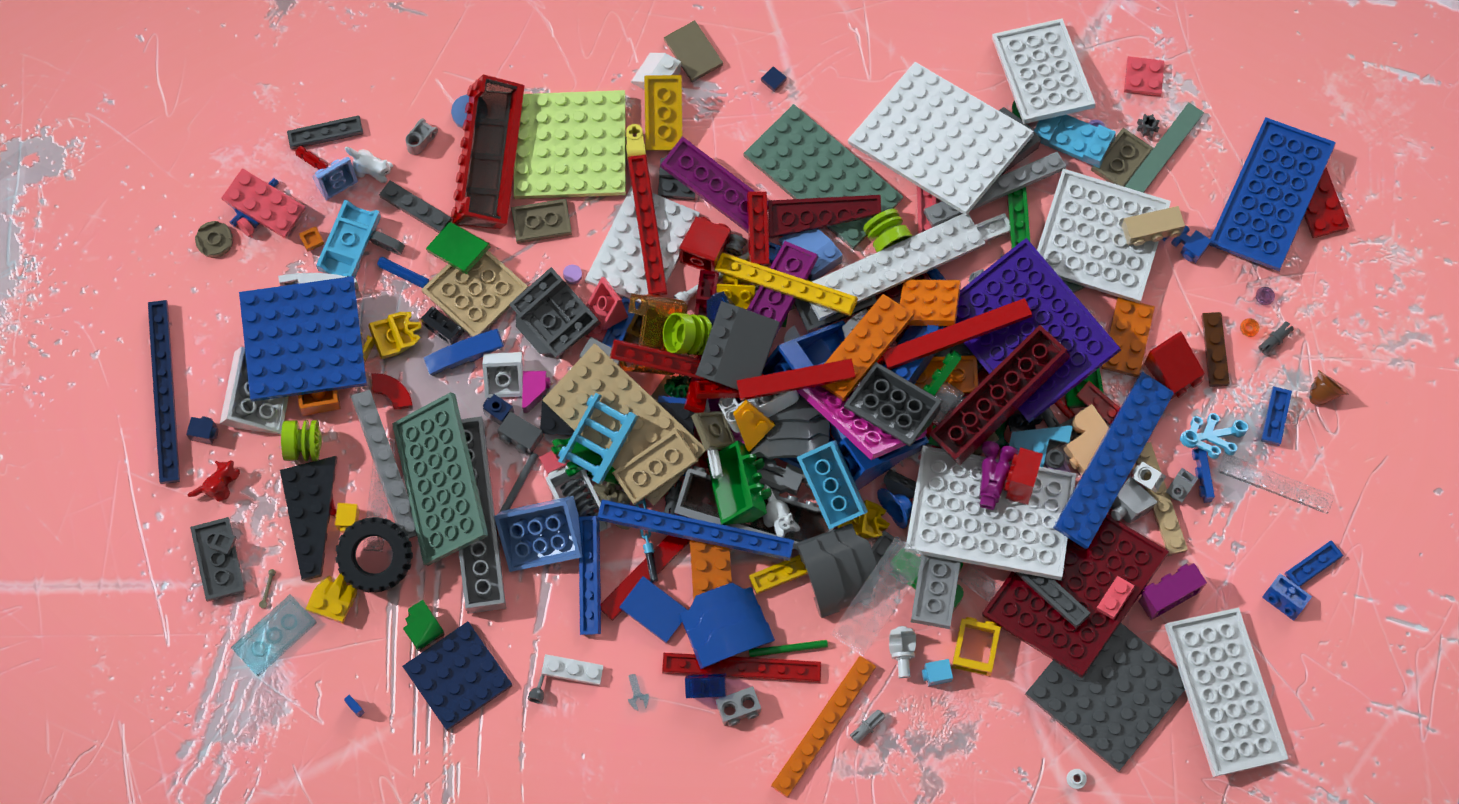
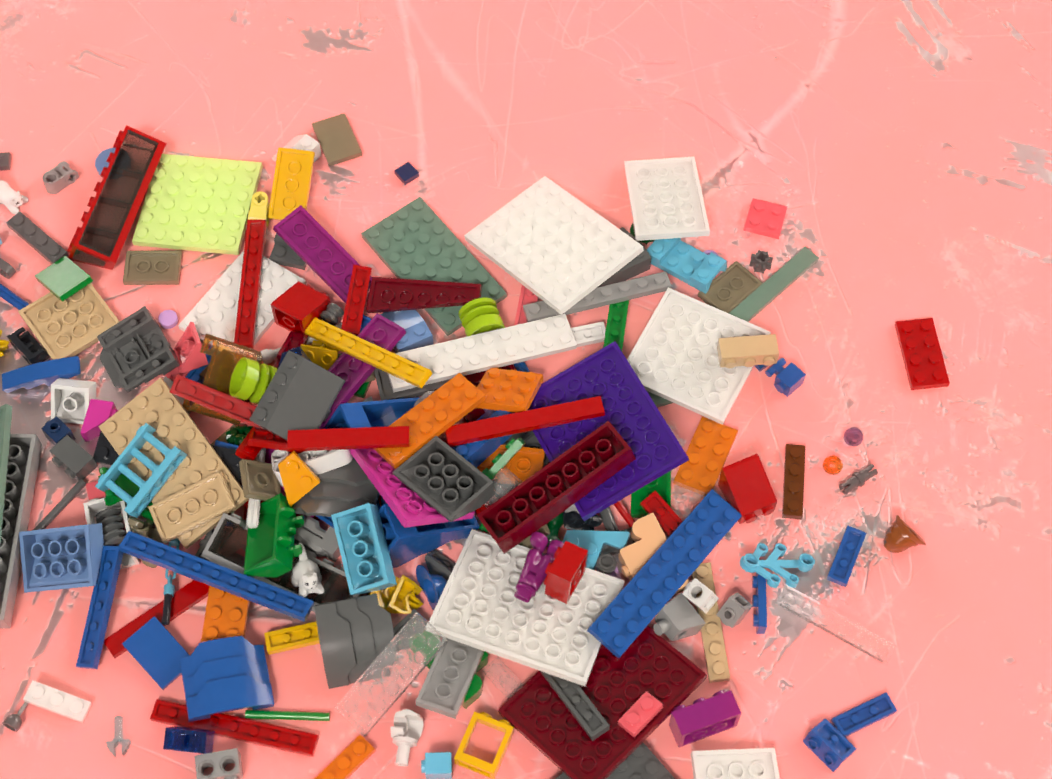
camera: 10 degrees right, 10 degrees down
blue plate [1209,117,1336,272] -> none

